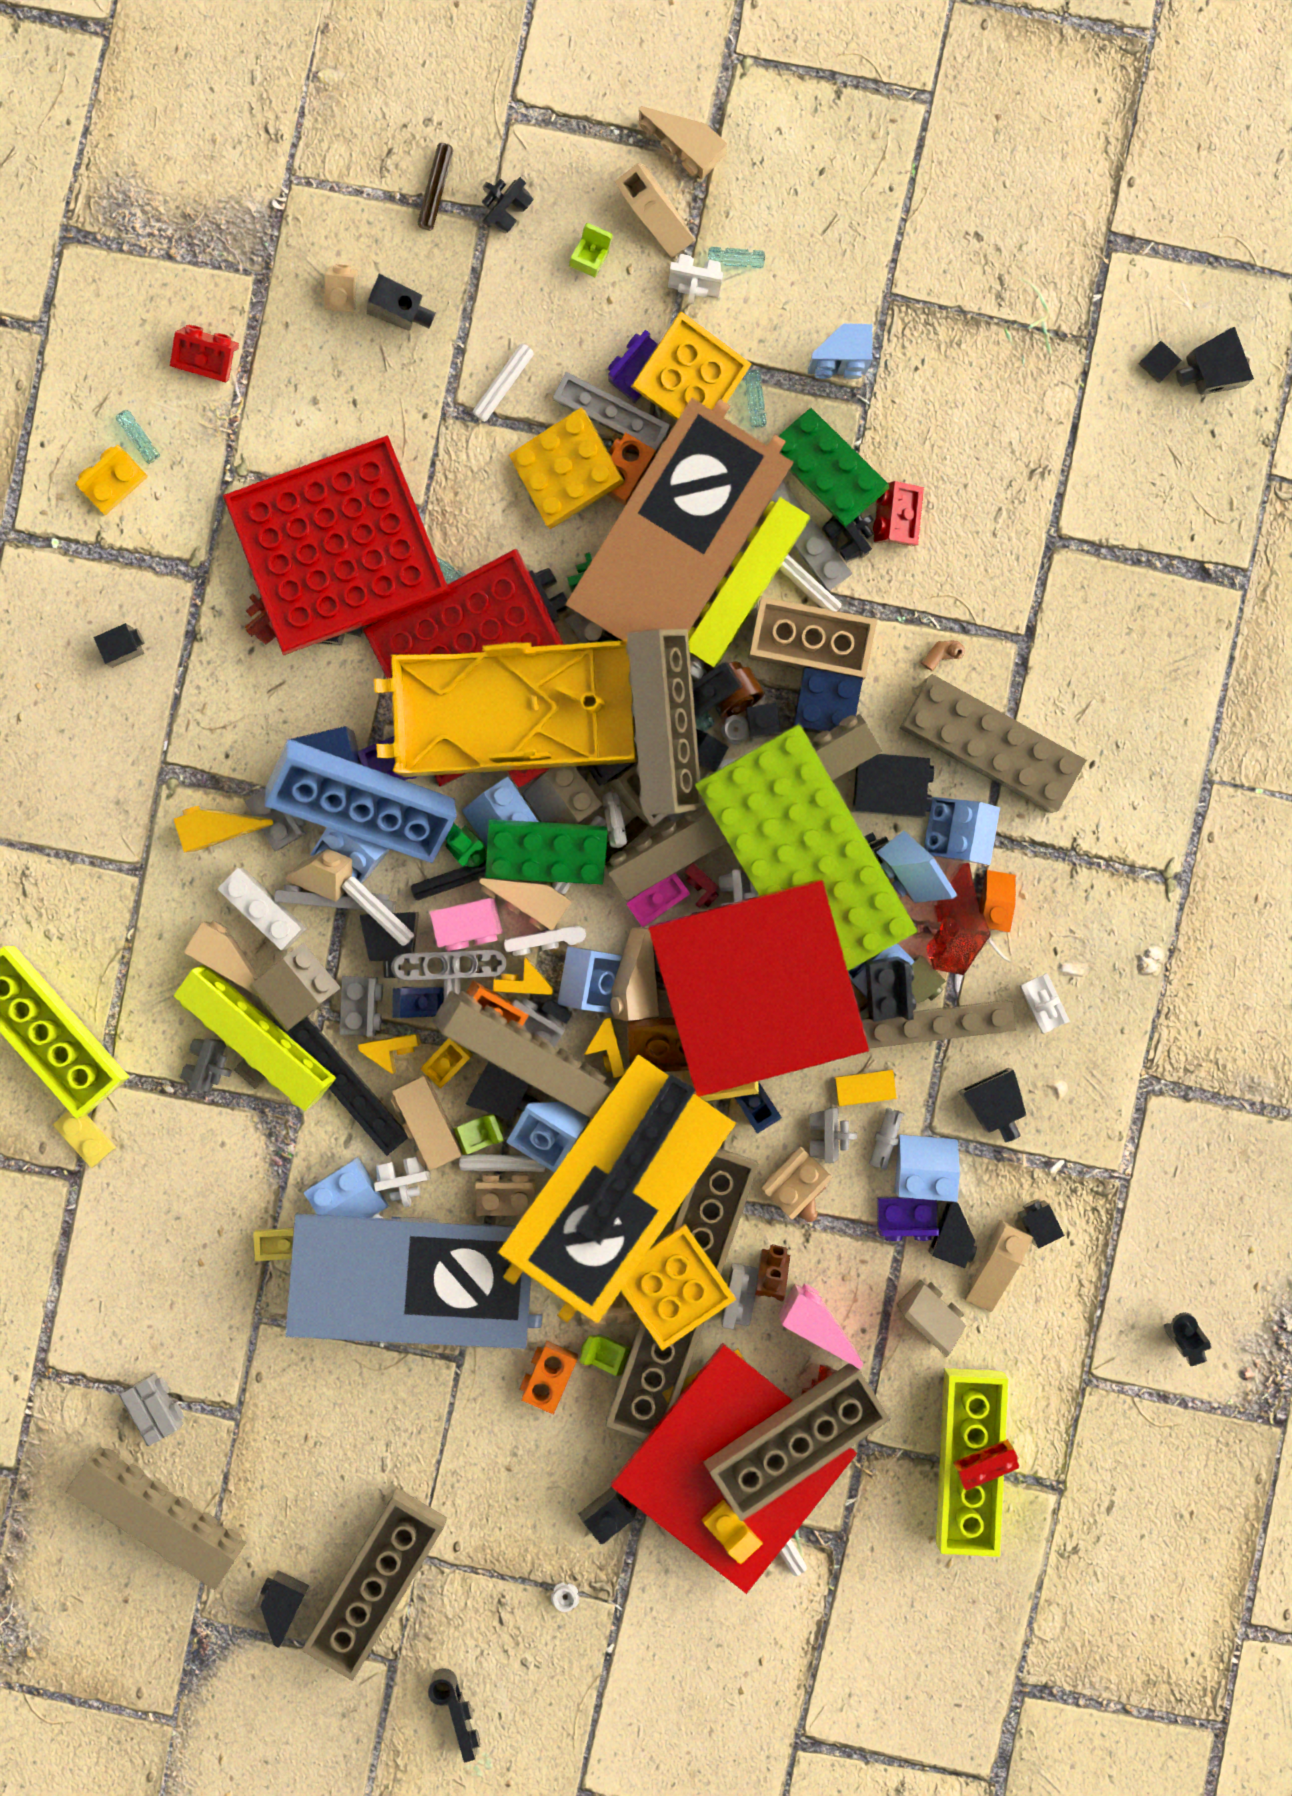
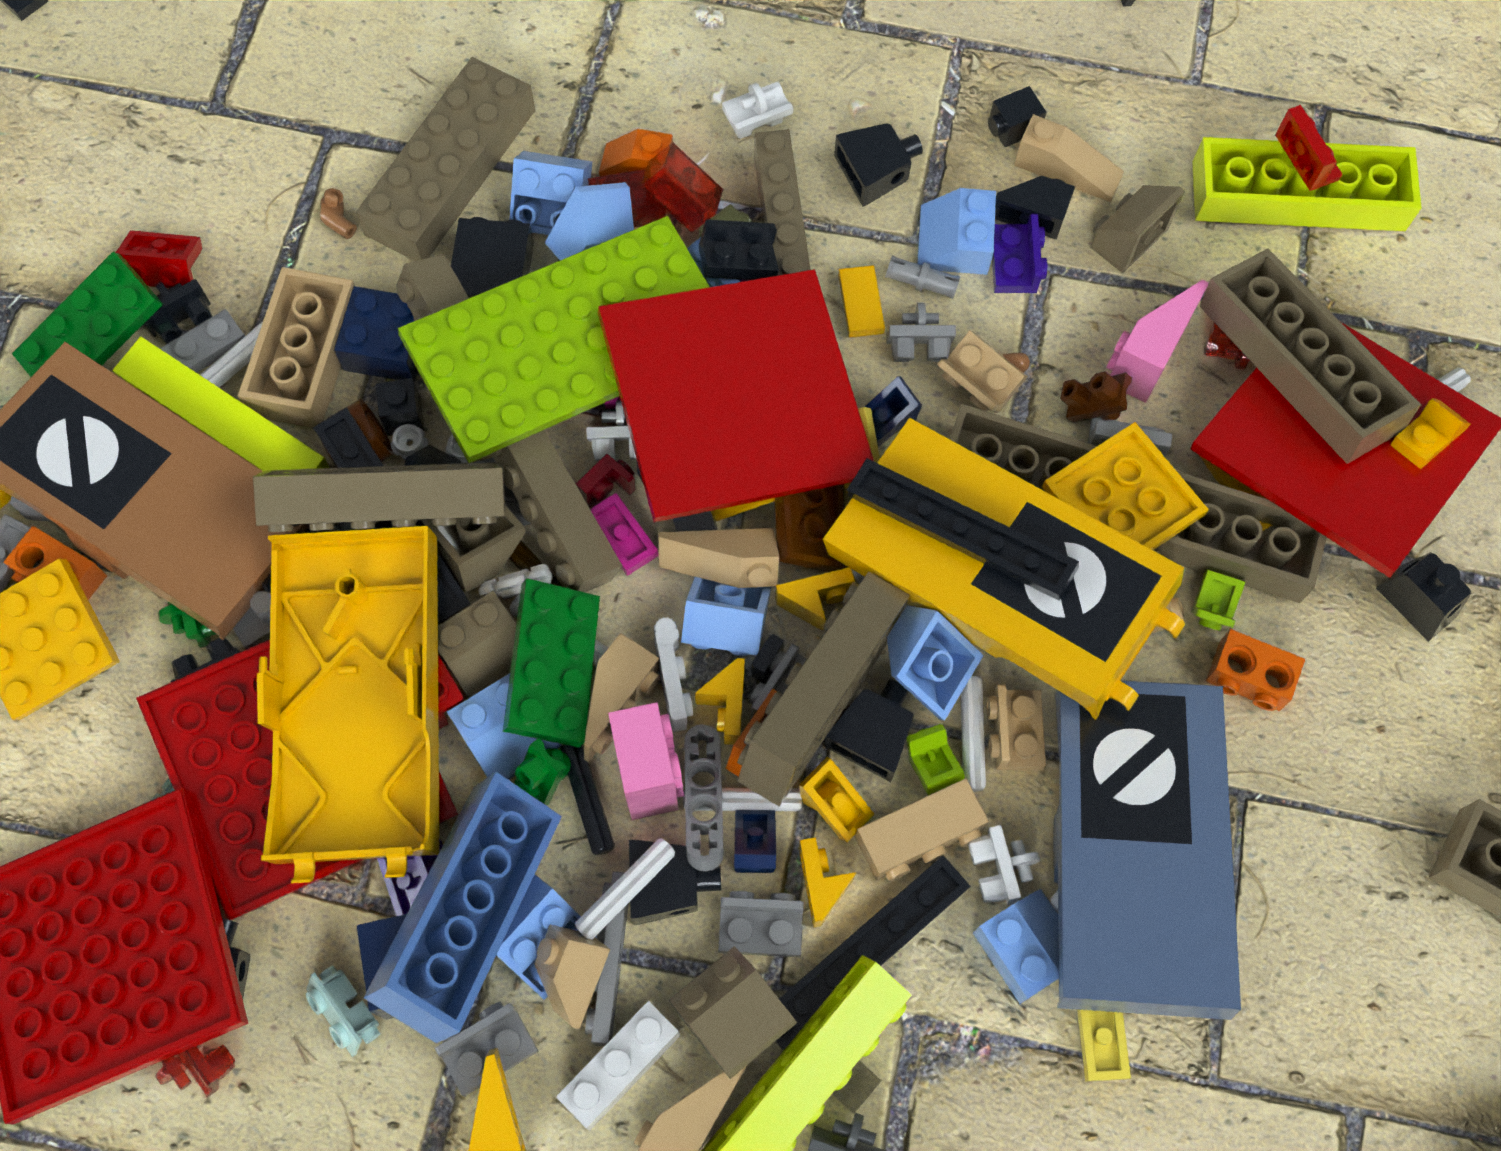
camera: 90 degrees left, 20 degrees down
none -> light aqua hinge [306,966,380,1057]

